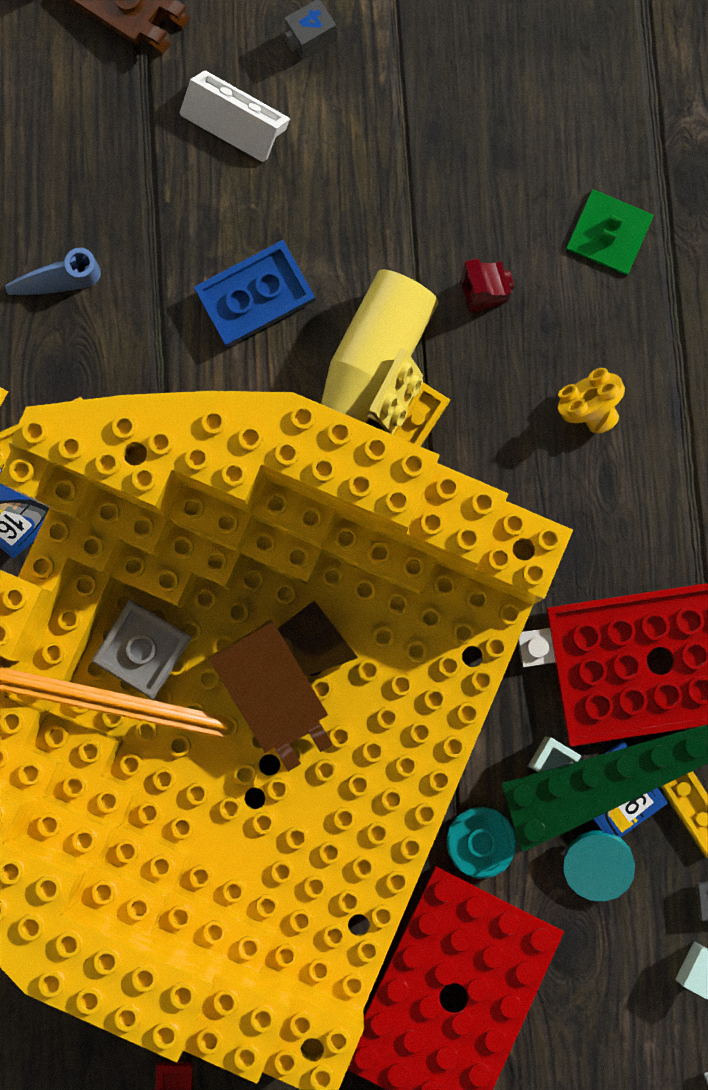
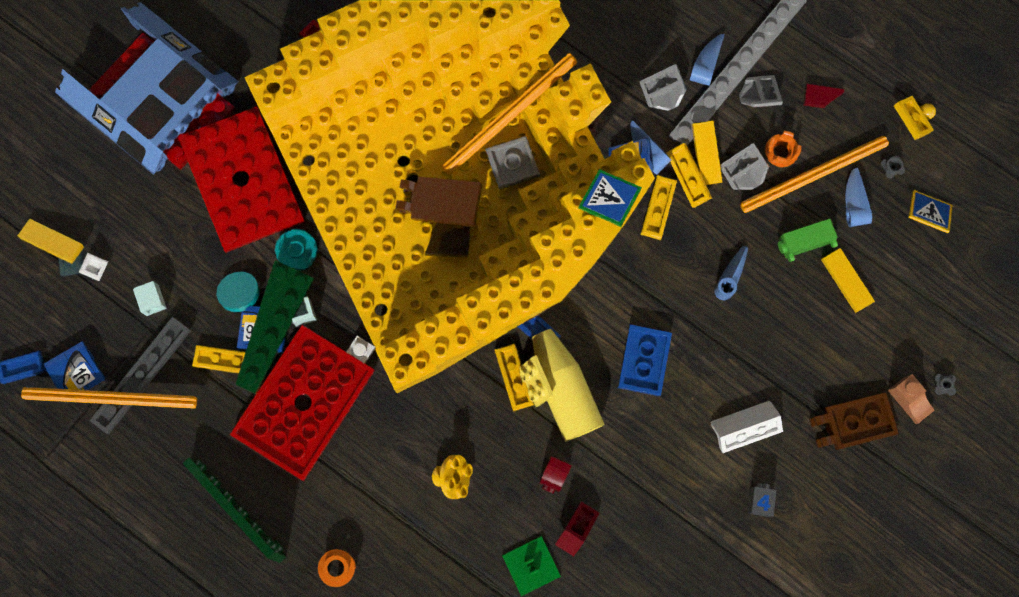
camera: 125 degrees right, 5 degrees down
none -> dark red arch [555,501,600,557]
none -> piece [578,169,642,227]

